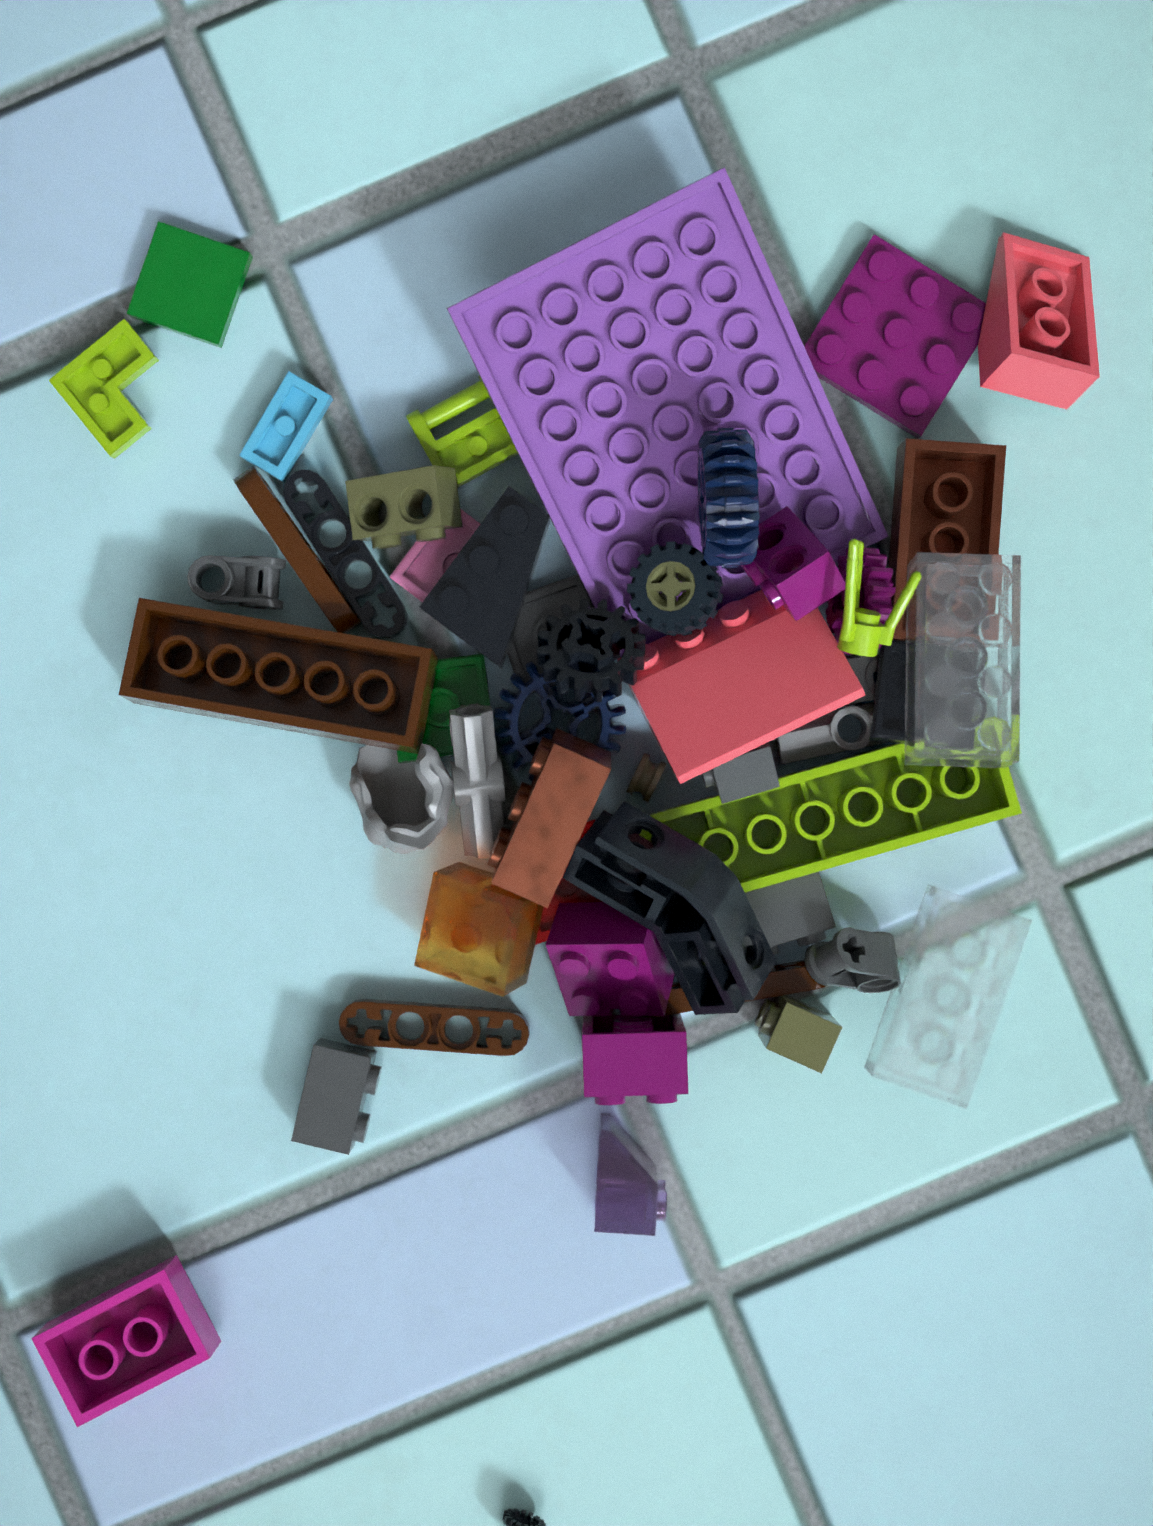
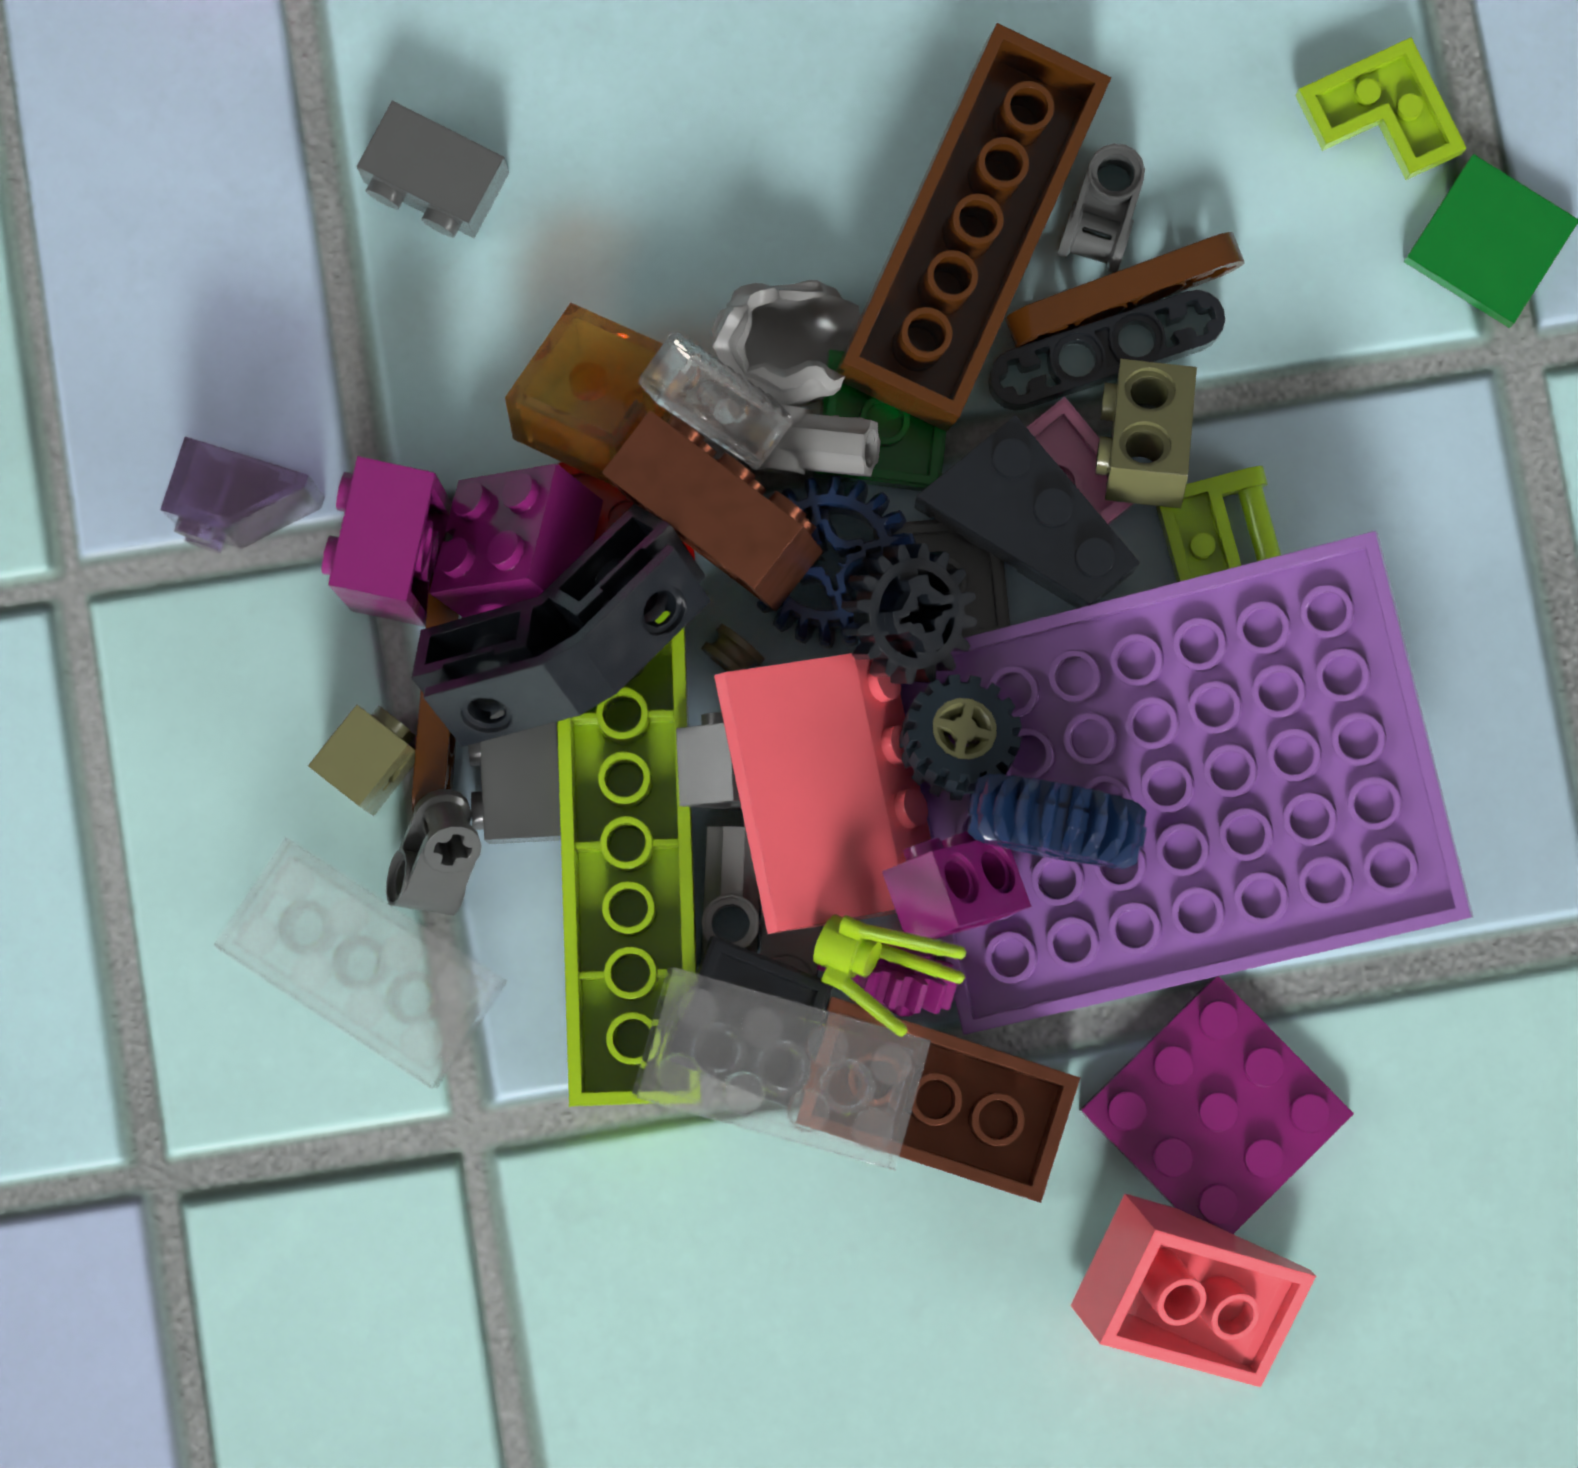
camera: 100 degrees right, 5 degrees down
medium azure plate [239,371,333,483] -> none
reddish brown beam [339,999,530,1056] -> none
none -> clear brick [638,332,792,469]

